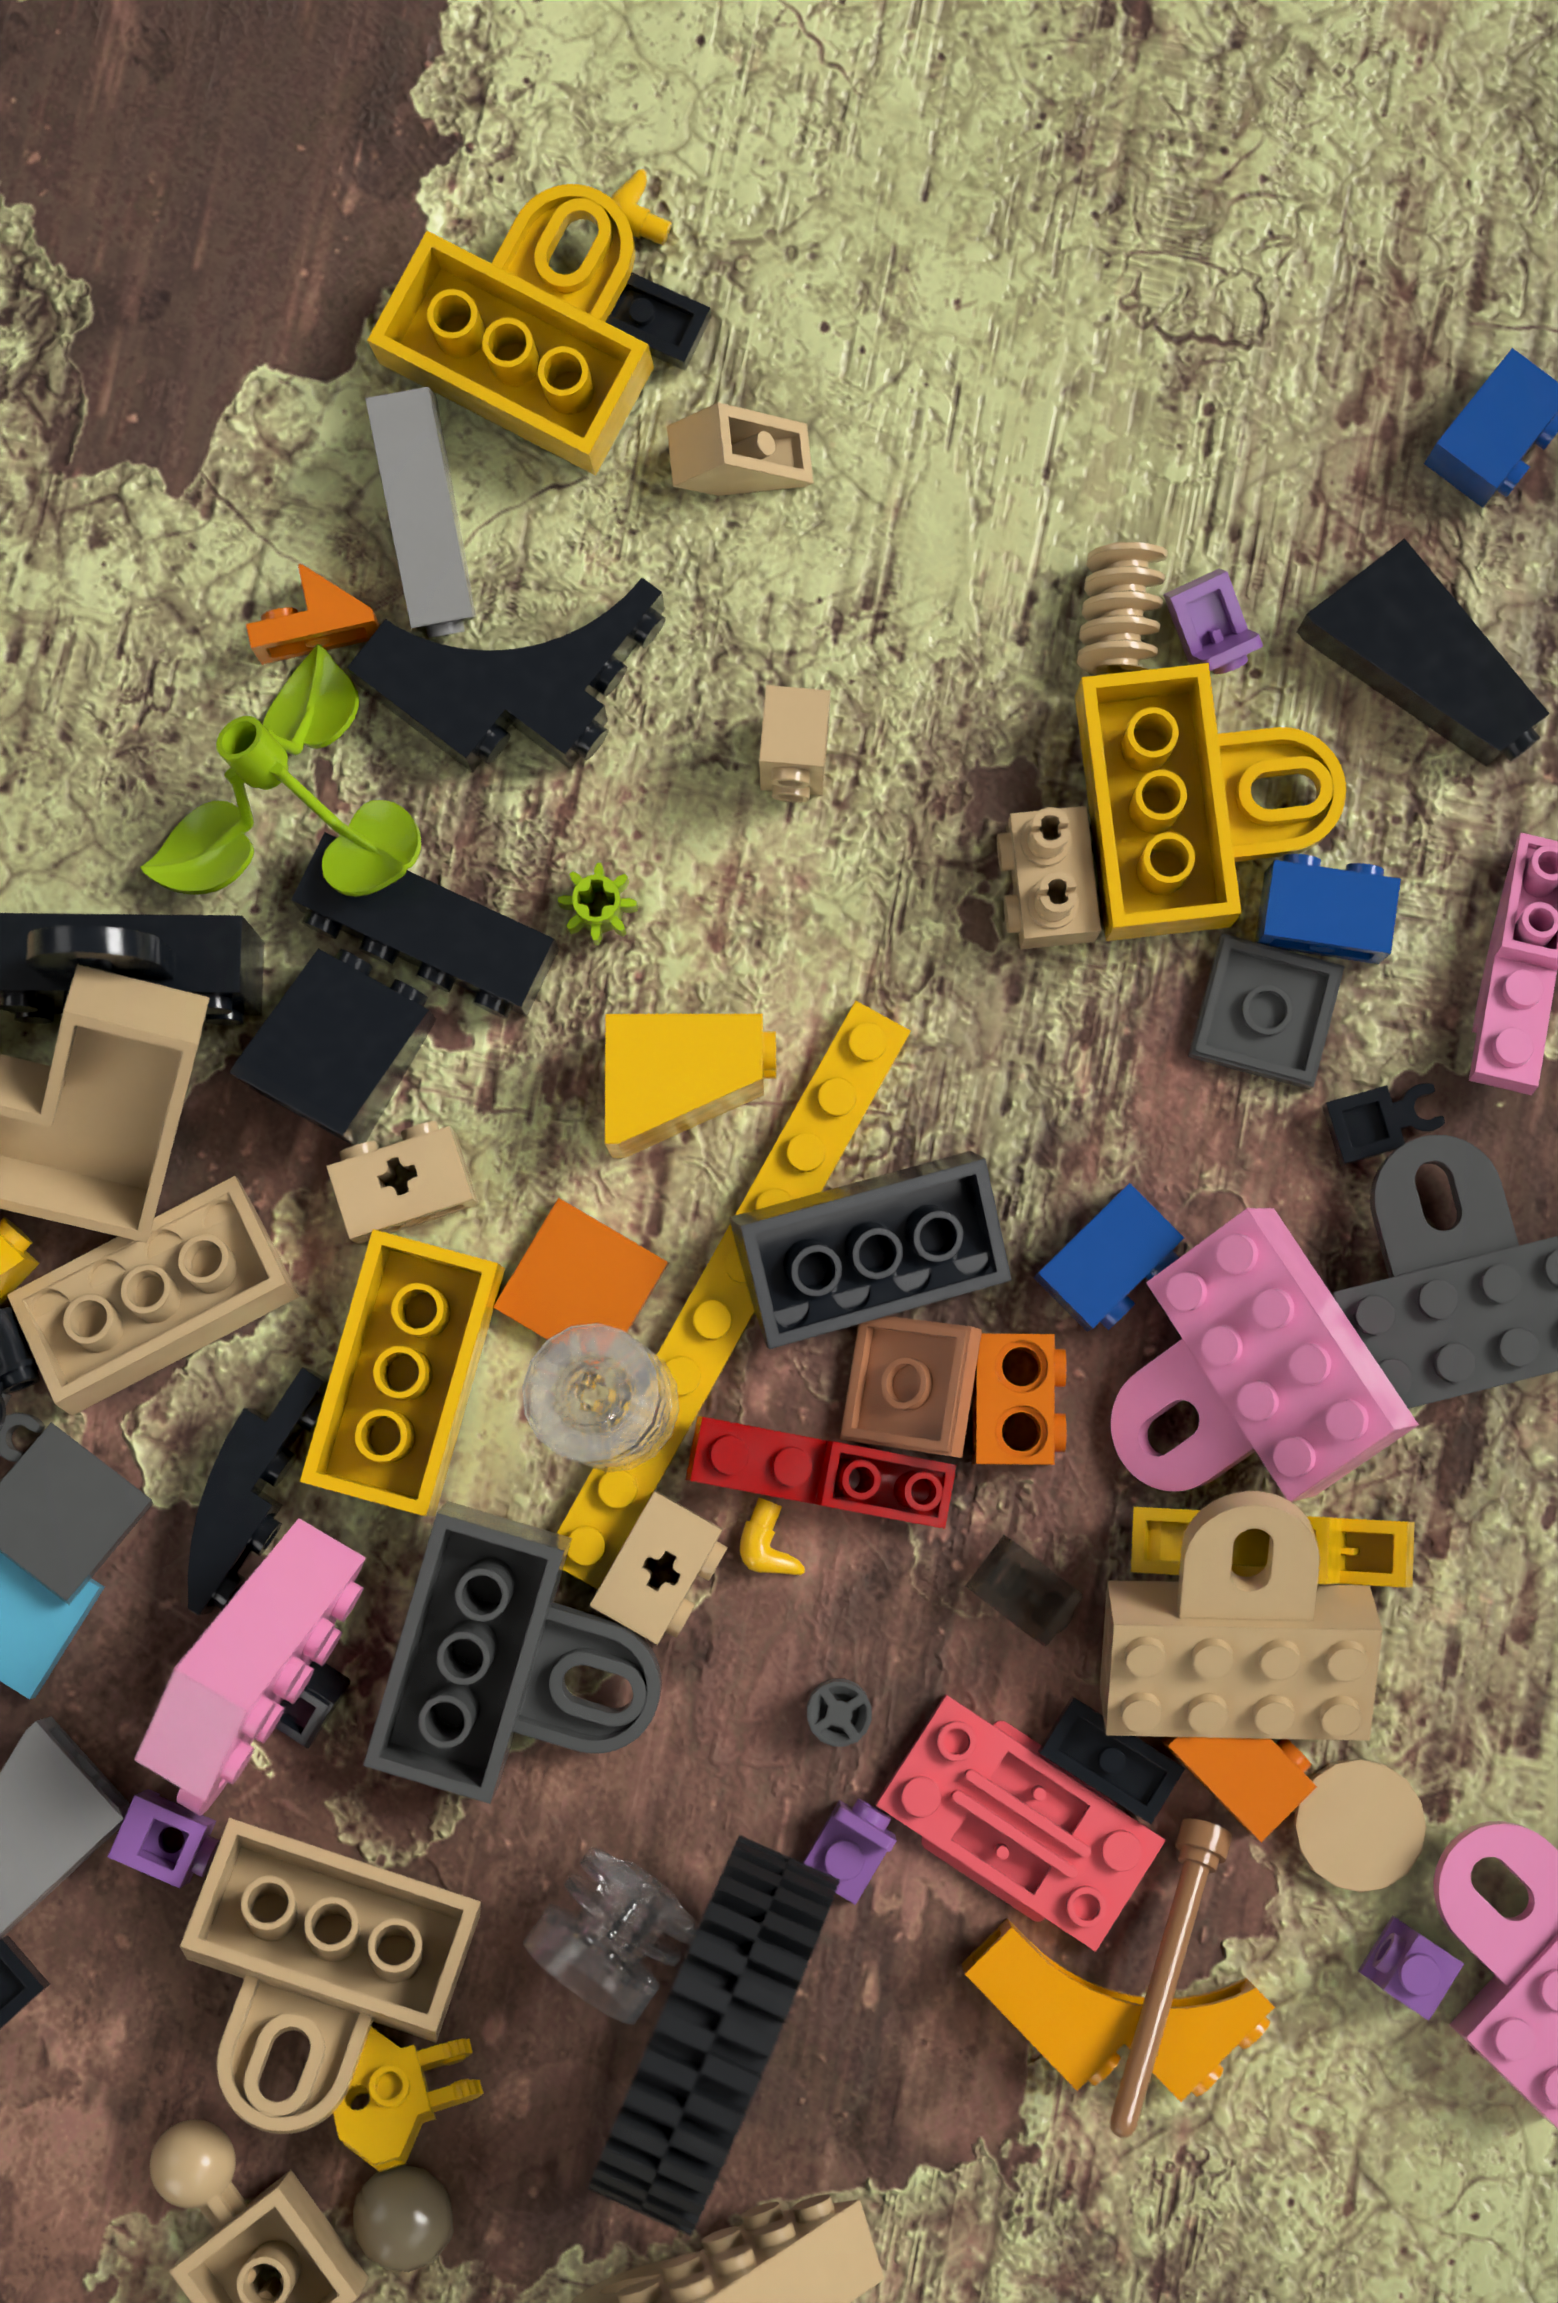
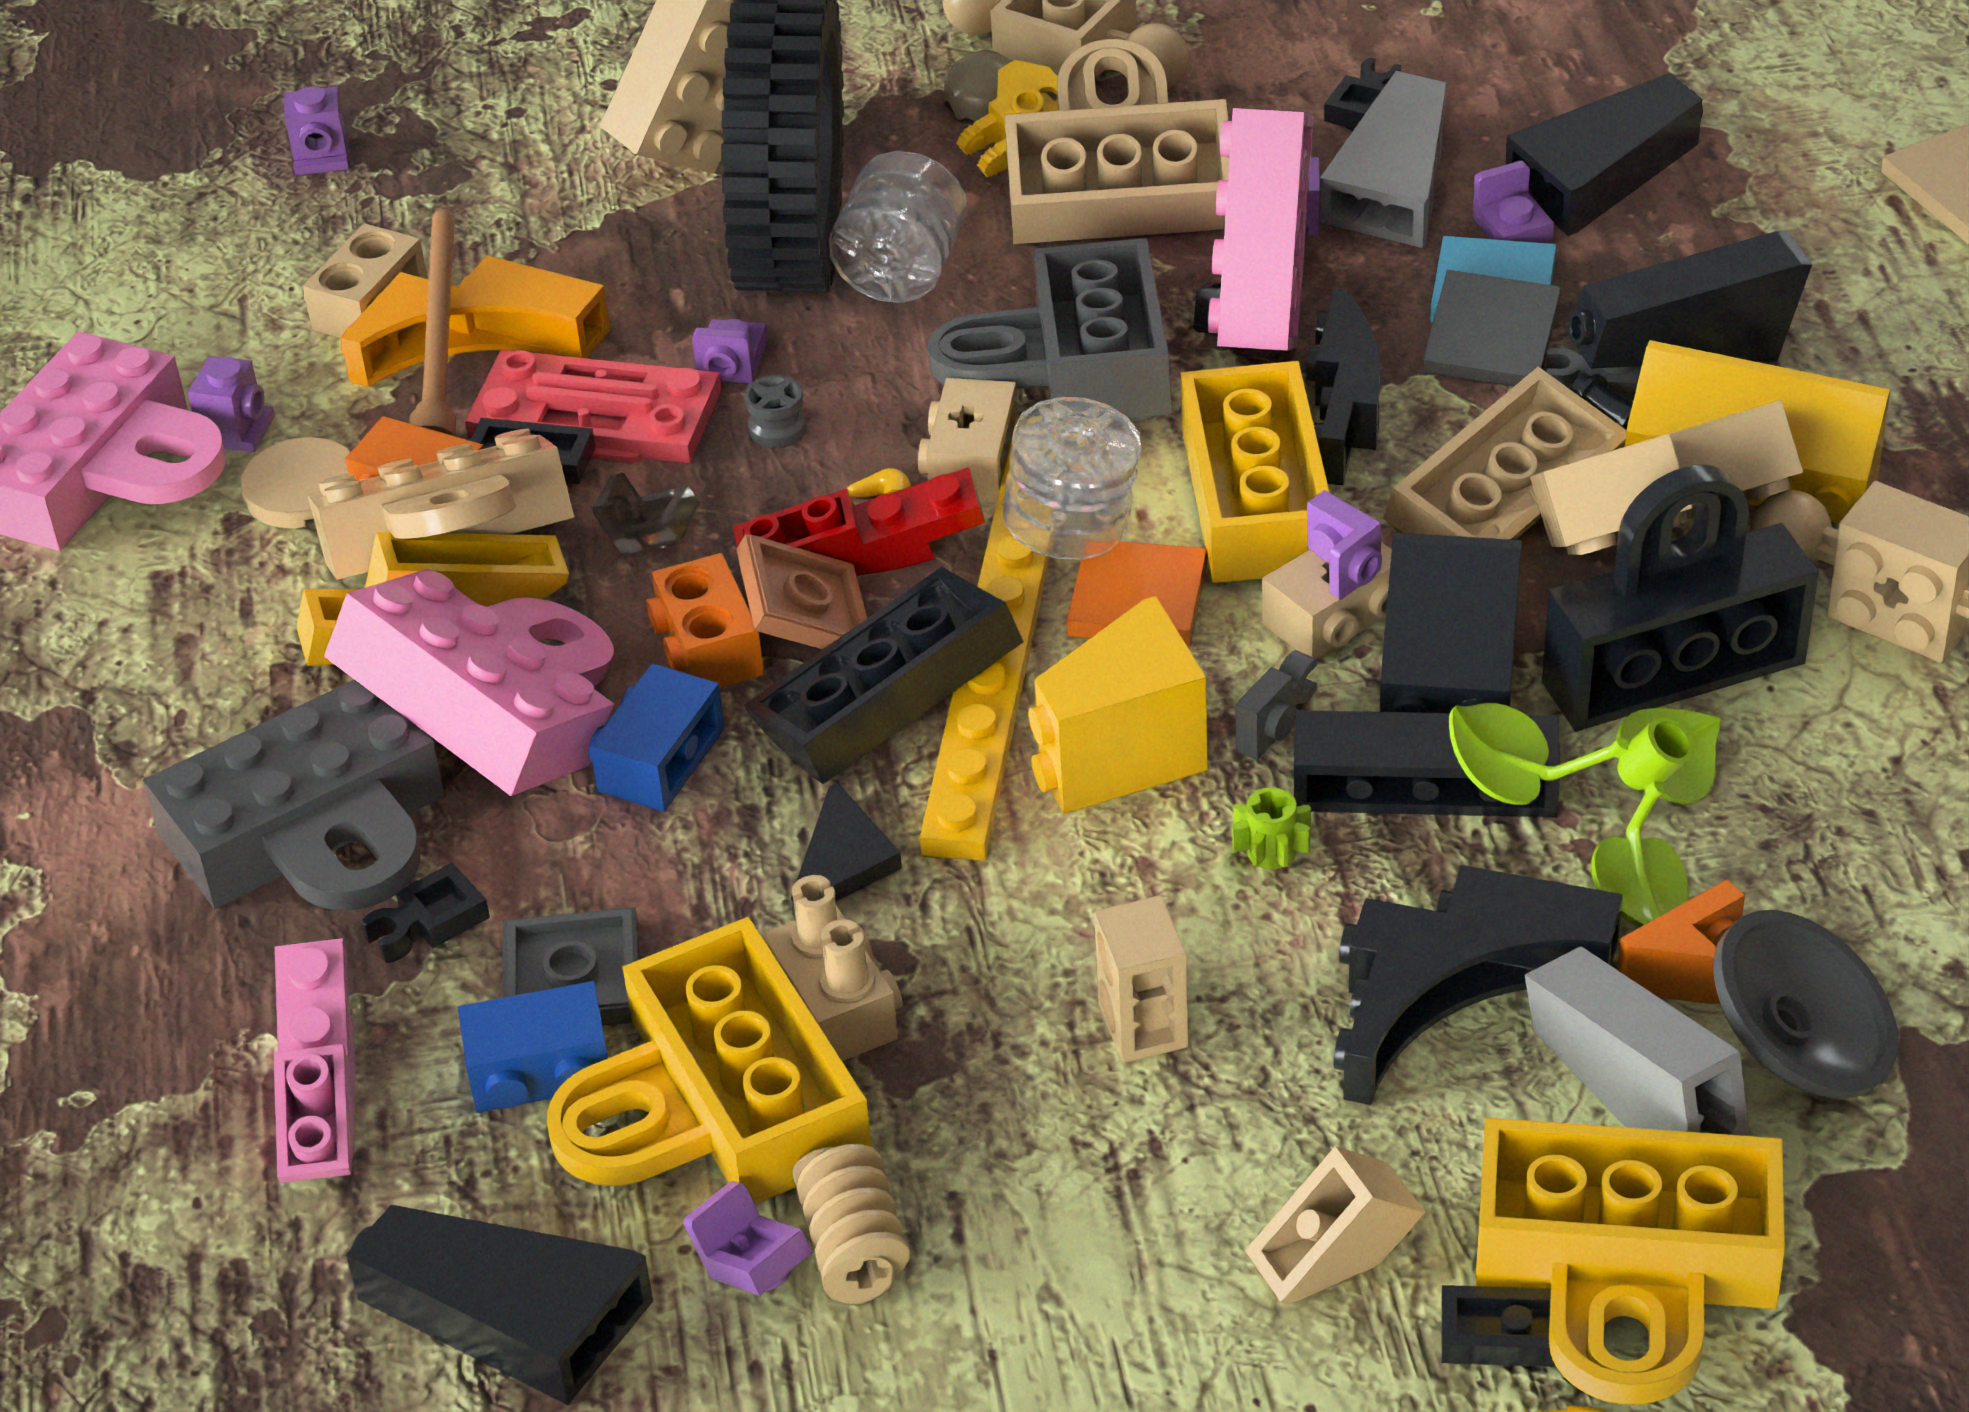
camera: 160 degrees right, 40 degrees down
none -> tan brick [303,223,428,338]
none -> black tile [791,782,902,918]
none -> dark grey plate [1235,650,1317,760]
none -> medium lavender bracket [1307,490,1382,600]
none -> dark grey dish [1713,910,1899,1099]

